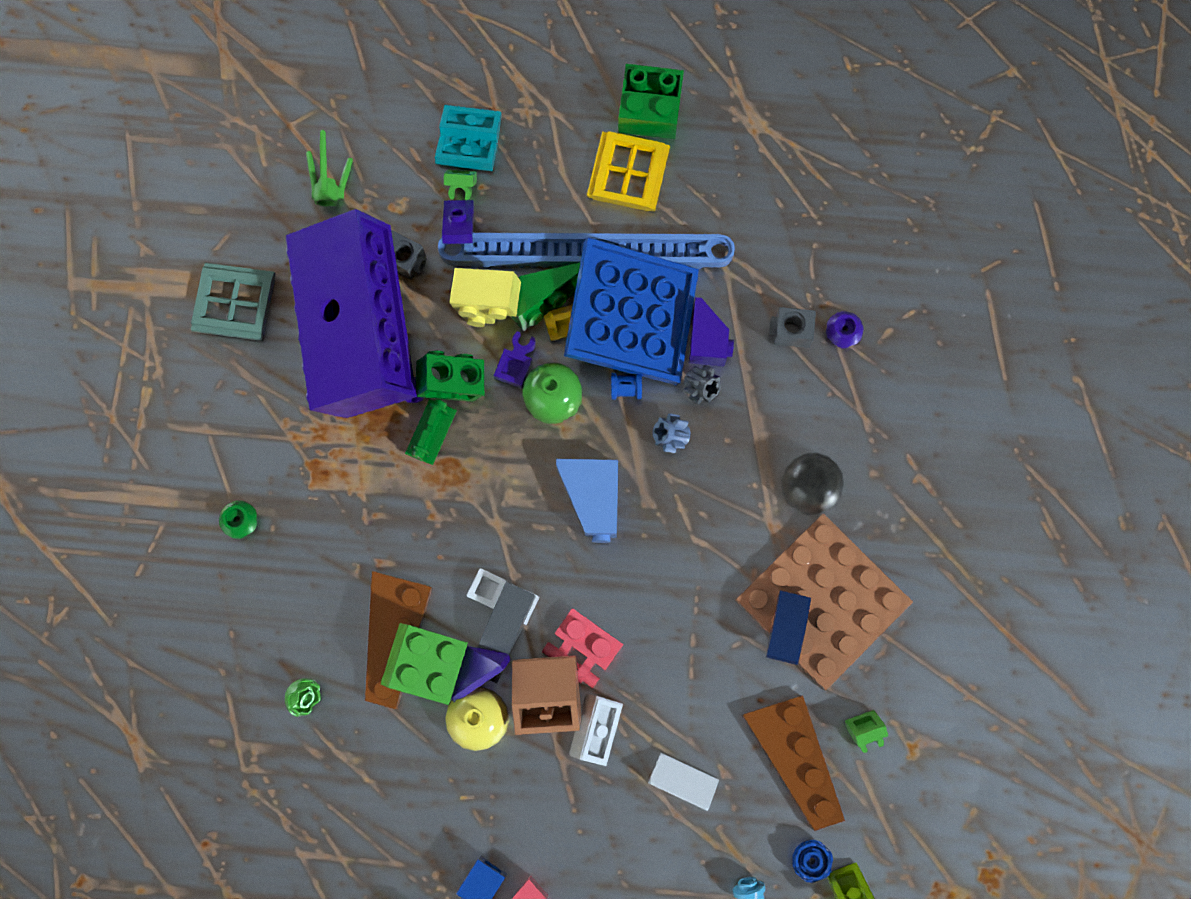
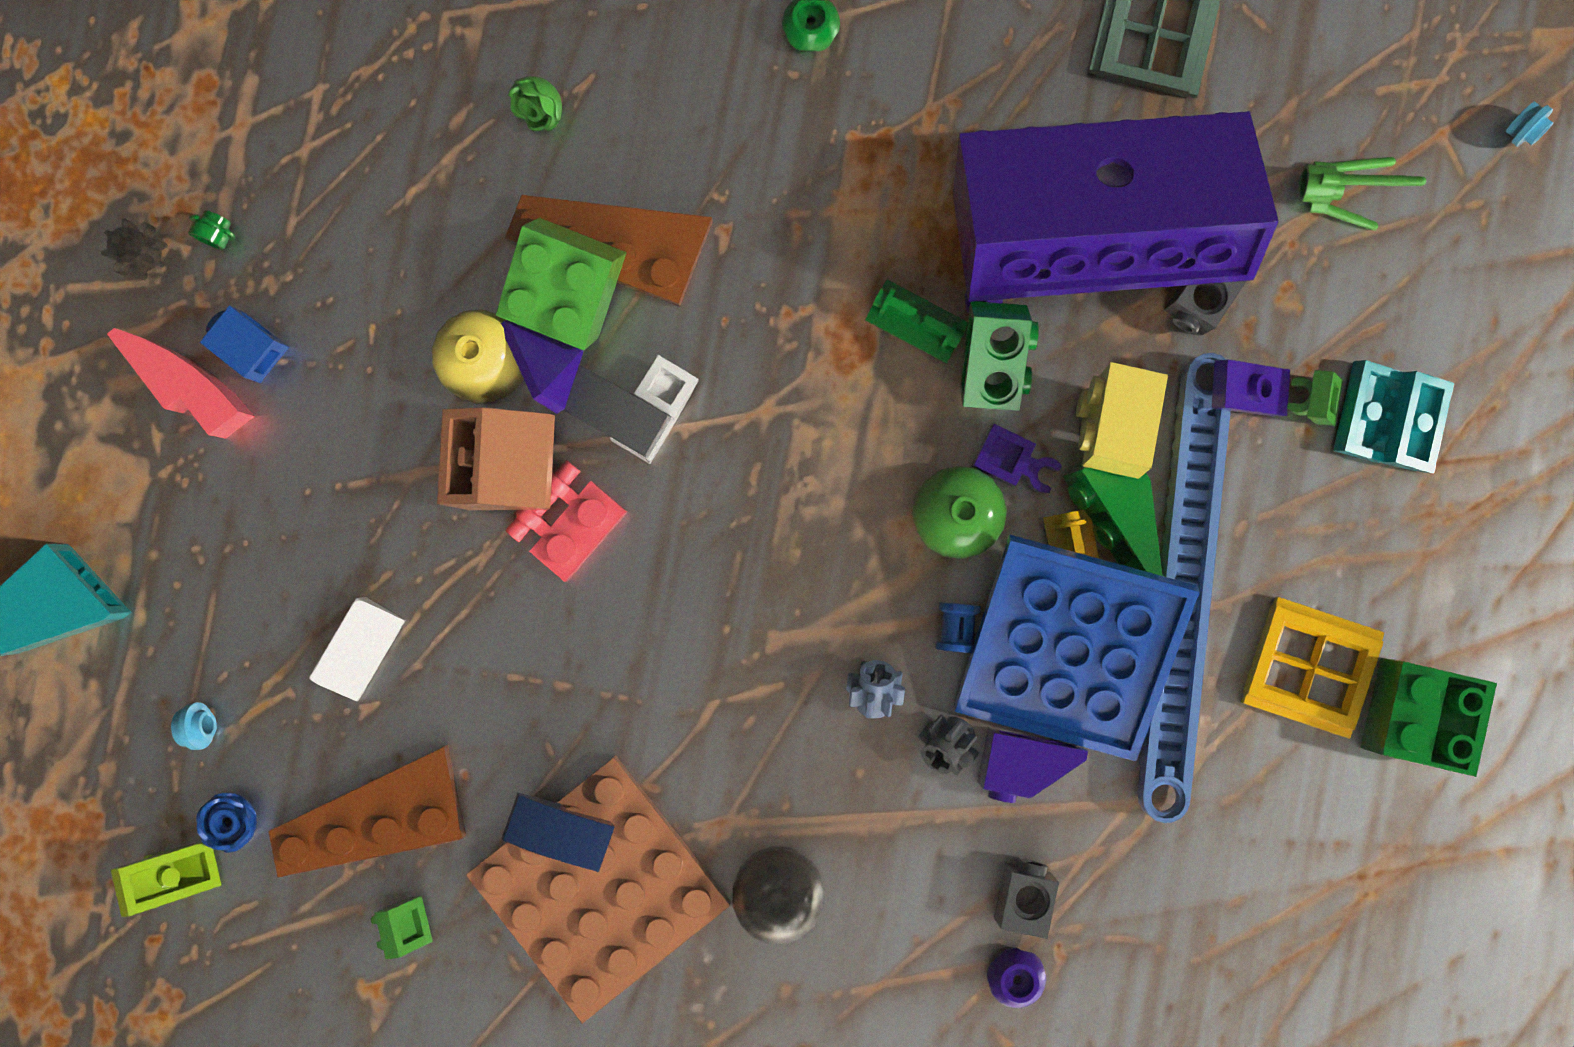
camera: 90 degrees right, 10 degrees up
medium blue slope [556,459,618,543] -> none
white slope [569,694,623,766] -> none
none -> medium azure plate [1506,101,1553,147]

